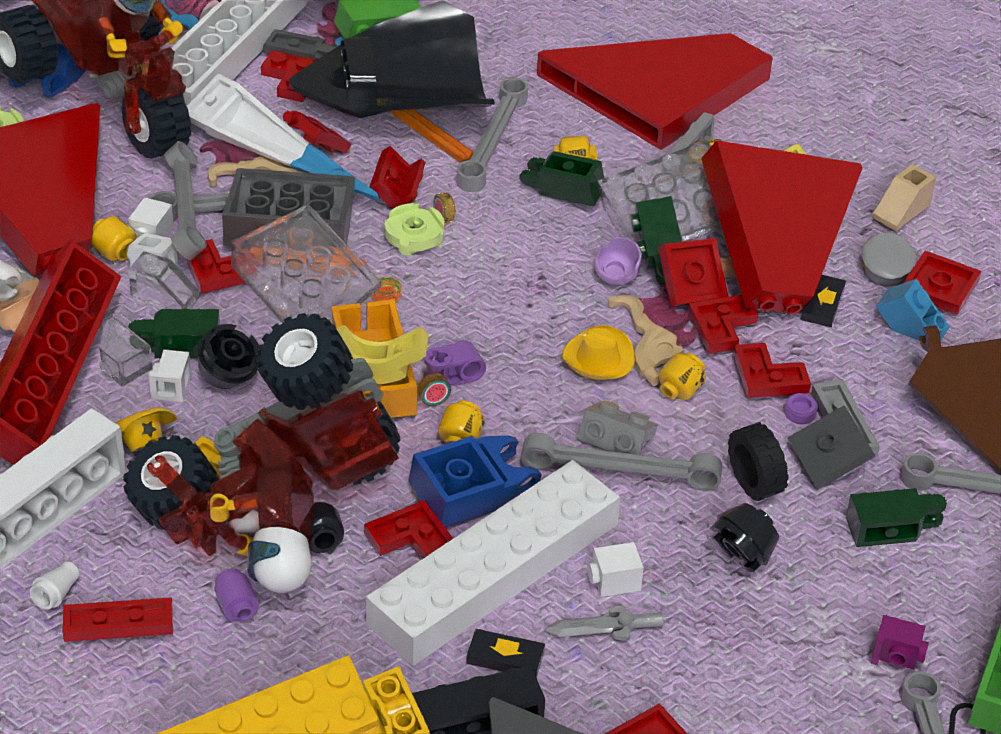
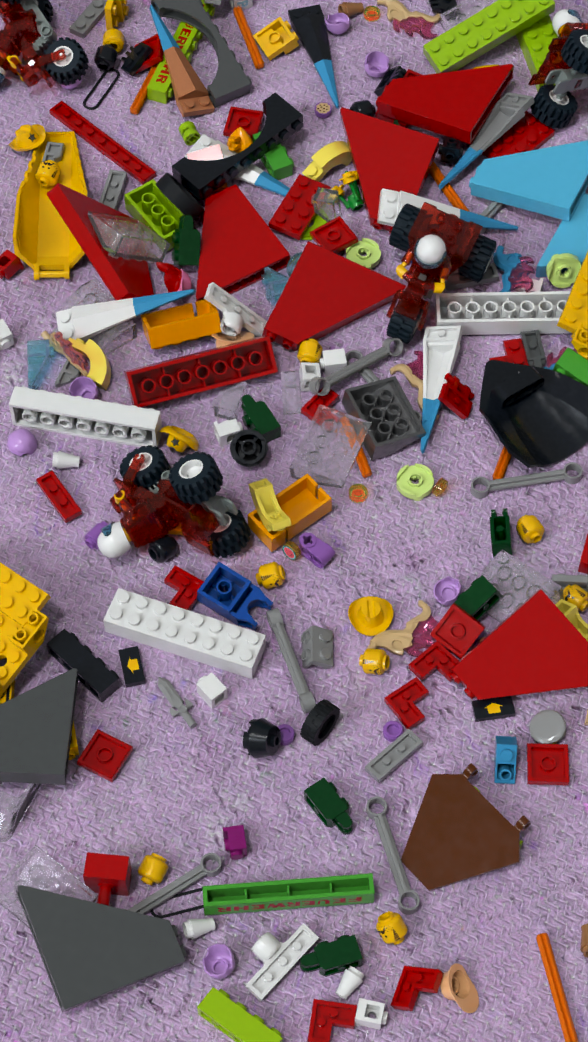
camera: 65 degrees right, 15 degrees up
red bracket [369,146,426,209] -> none
dark grey plate [787,405,876,490] -> none

